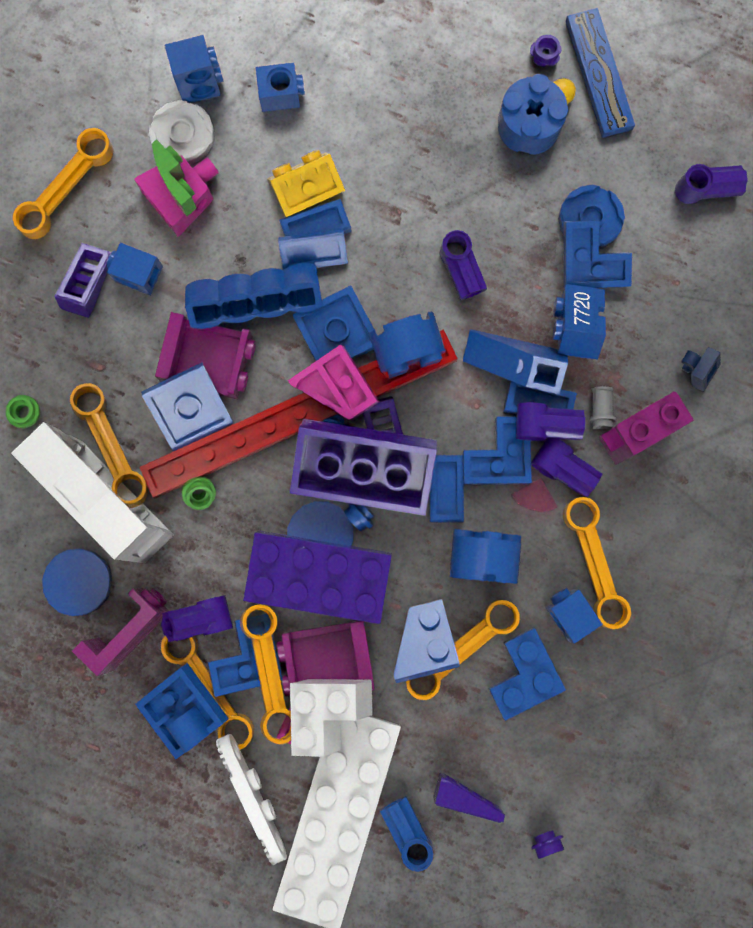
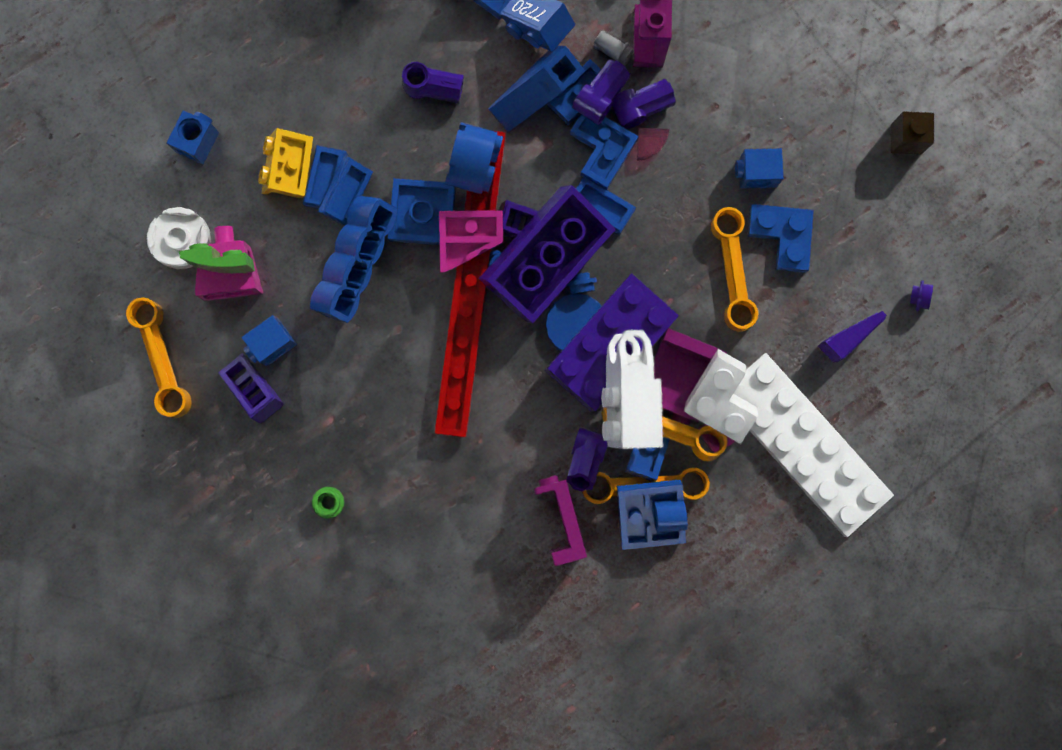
camera: 55 degrees left, 0 degrees up
white tile [11,422,174,563] -> none
blue tile [42,548,112,616] -> none
light orange piece [70,383,148,508] -> none
plate [141,362,233,451] -> none
magenta panel [155,312,256,400] -> none
blue brick [165,35,224,103] -> none
bright green plate [182,477,216,510] -> none
white plate [216,734,287,865] -> none
blue piece [380,796,433,872] -> none
wing [394,599,460,684] -> none
blue brick [450,529,521,584] -> none
light orange piece [563,497,631,629] -> none
none -> white brick [601,330,663,448]
none -> dark brown brick [891,111,934,155]

